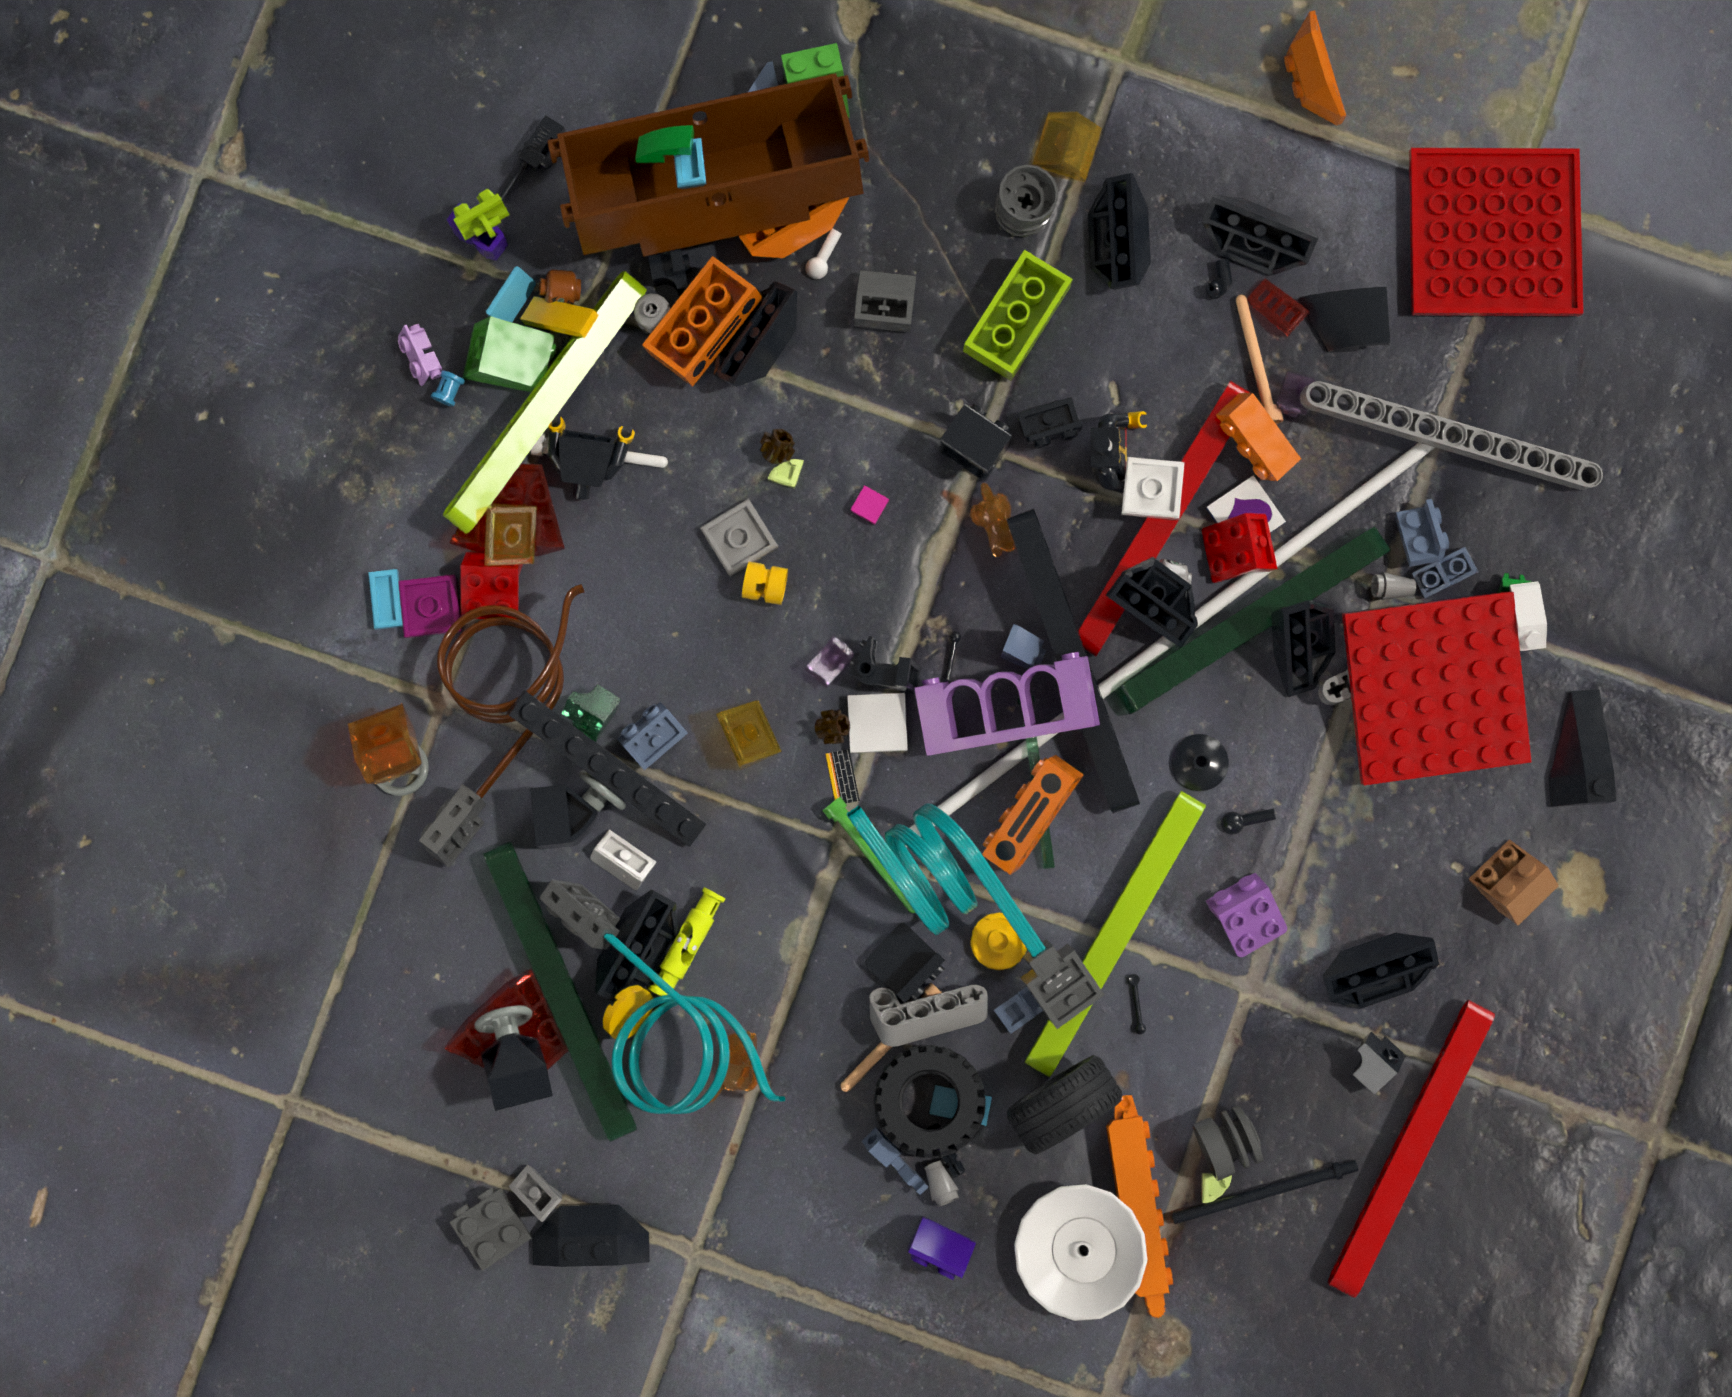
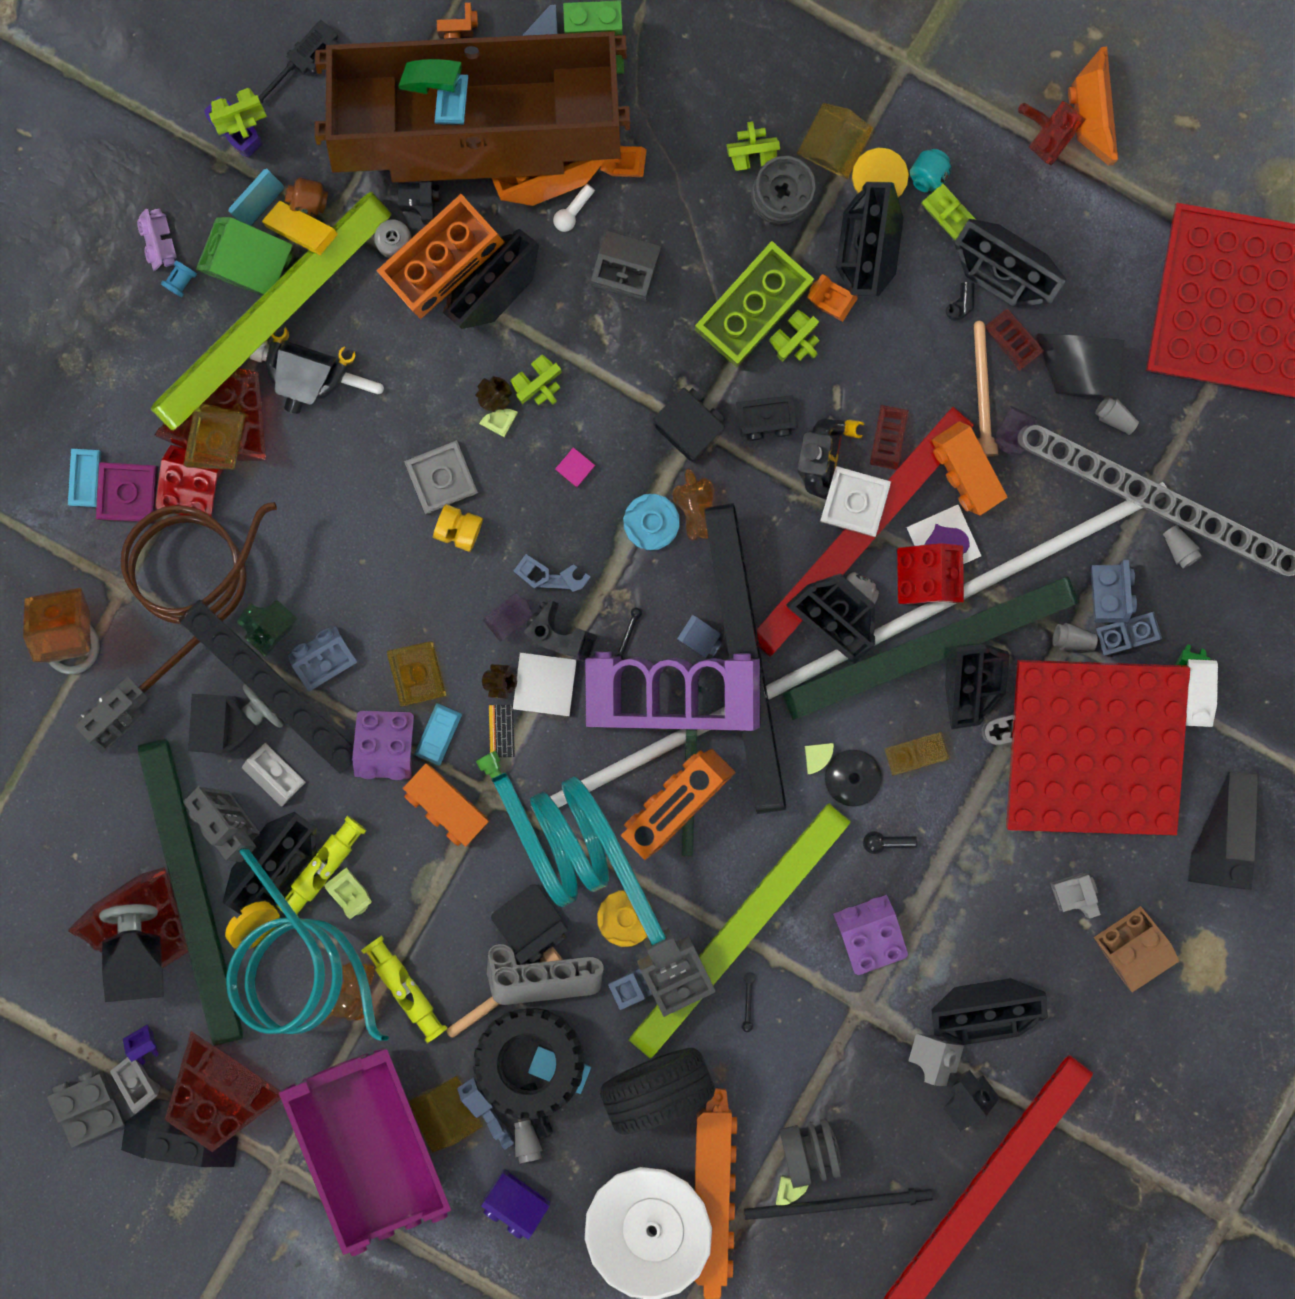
camera: 10 degrees right, 5 degrees up
none -> dark purple tile [123,1025,158,1065]
none -> clear red wedge [165,1031,281,1152]
none -> magenta cylinder [279,1048,451,1256]
none -> yellowish green bracket [324,867,372,919]
none -> medium lavender bracket [352,711,414,780]
none -> neon yellow piece [361,935,448,1043]
none -> orange brick [402,763,490,847]
none -> clear yellow slope [408,1075,483,1153]
none -> medium azure tile [414,703,462,766]
none -> orange bracket [437,2,478,39]
none -> lime hips [510,355,562,405]
none -> sand blue piece [514,554,591,592]
none -> orange bracket [600,146,647,177]
none -> medium azure tile [623,494,680,550]
none -> lime hips [726,121,780,171]
none -> lime hips [769,310,820,362]
none -> yellowish green tile [805,743,834,774]
none -> orange bracket [808,274,858,322]
none -> yellow tile [852,148,909,198]
none -> clear red slope [870,405,909,469]
none -> clear yellow slope [884,731,950,776]
none -> light grey brick [908,1033,964,1086]
none -> teal head [910,149,952,192]
none -> lime hips [921,184,976,241]
none -> clear red plate [1018,101,1086,166]
none -> light grey brick [1050,872,1100,918]
none -> light grey cone [1095,397,1139,435]
none -> light grey cone [1163,525,1202,569]

